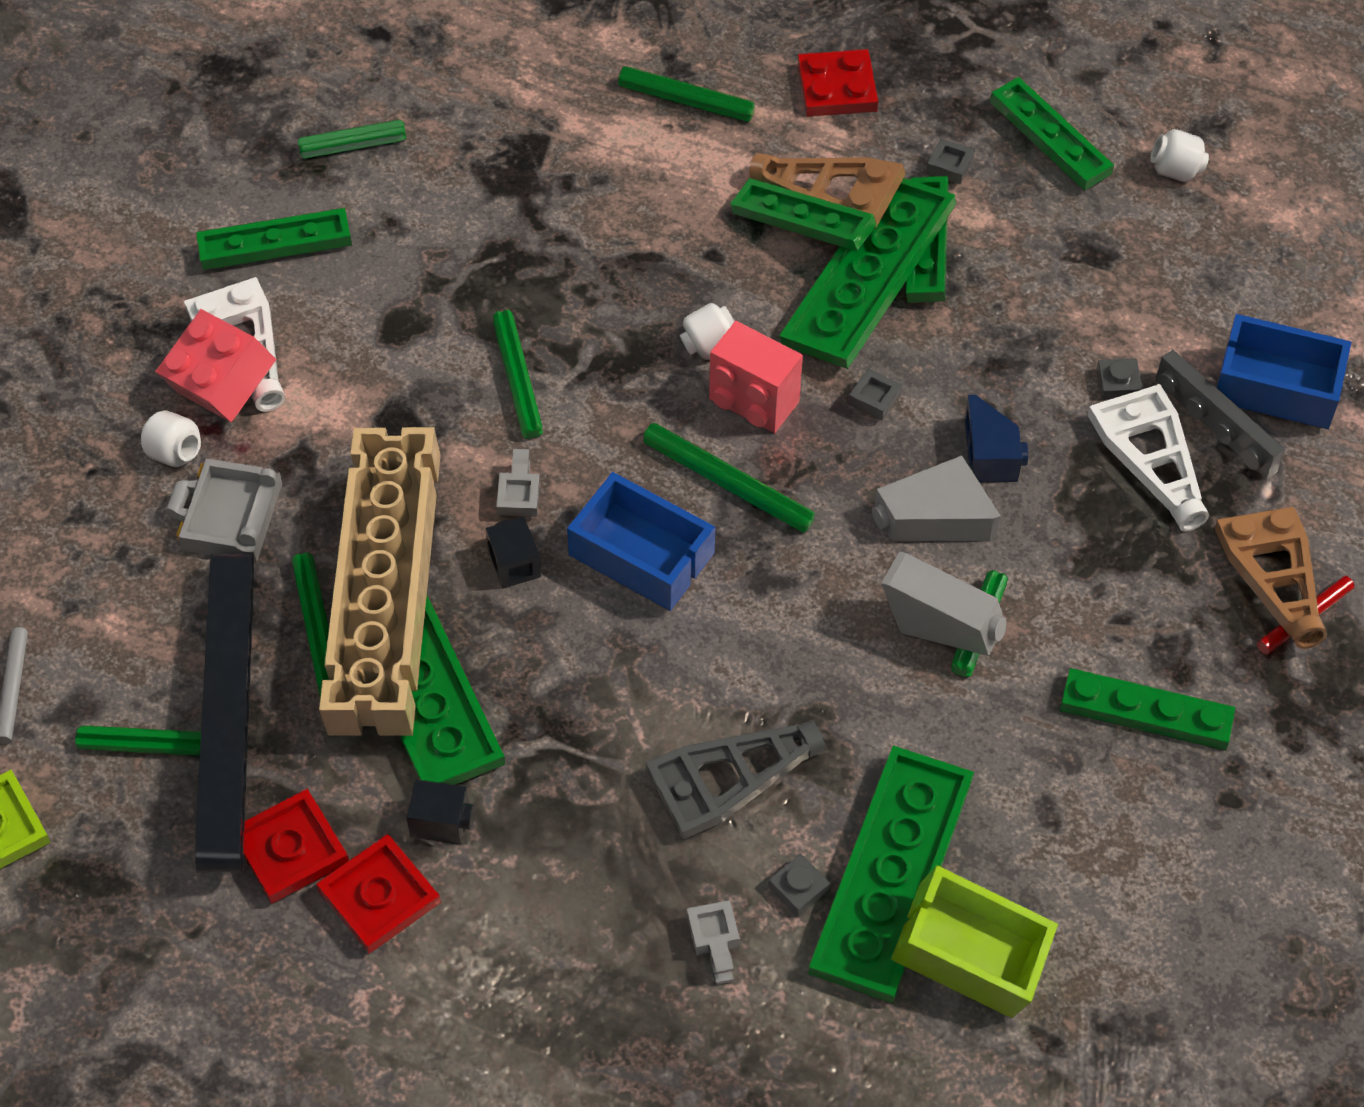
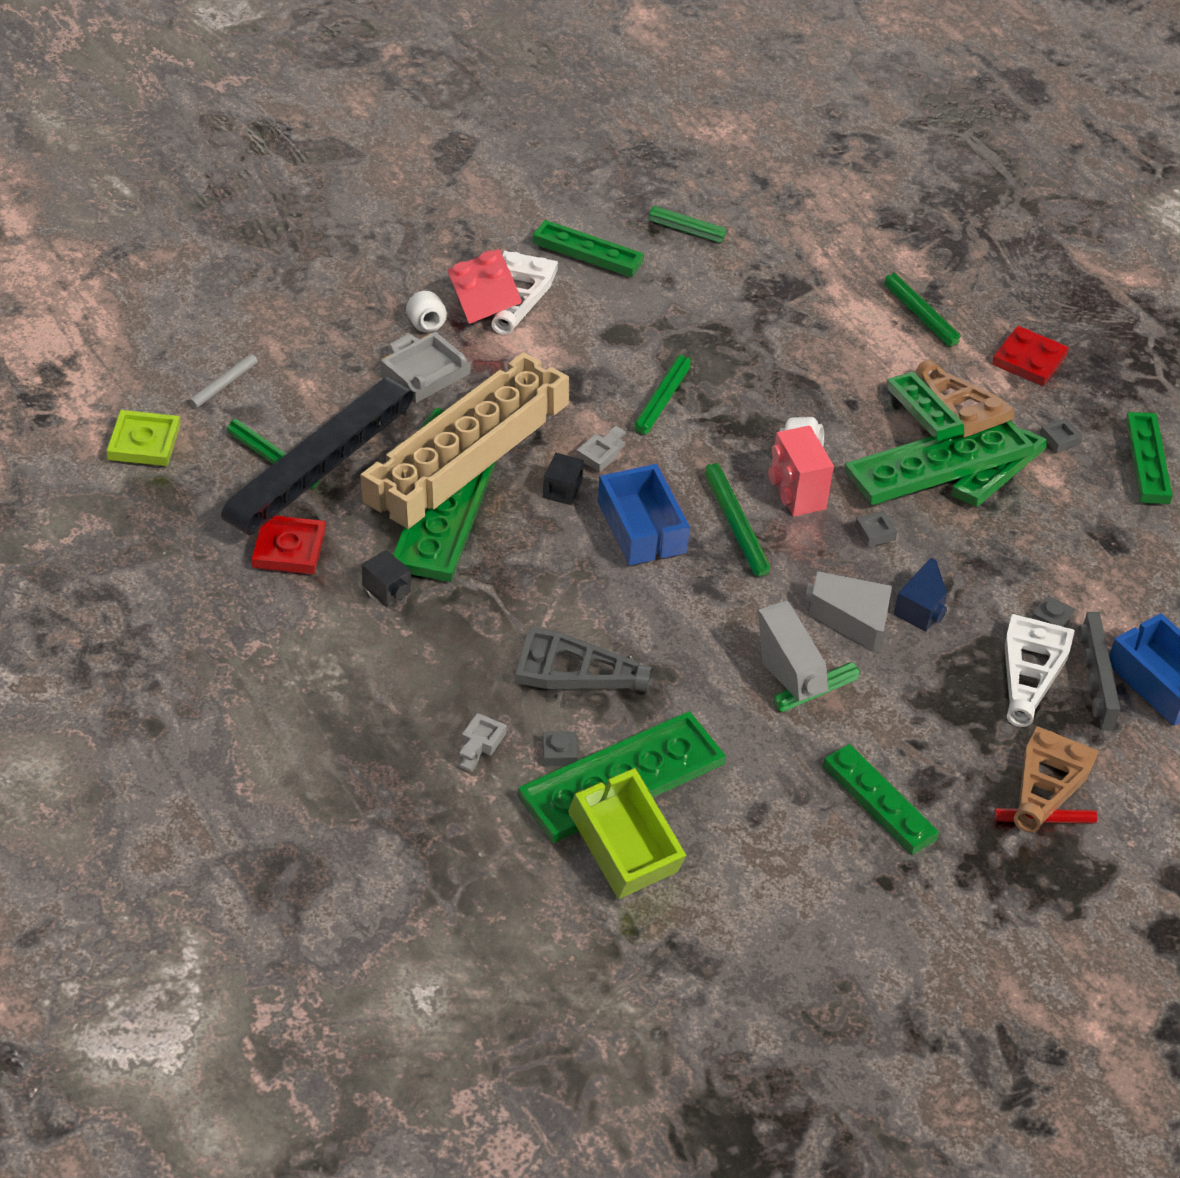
camera: 35 degrees right, 10 degrees down
red plate [316,834,441,954] -> none

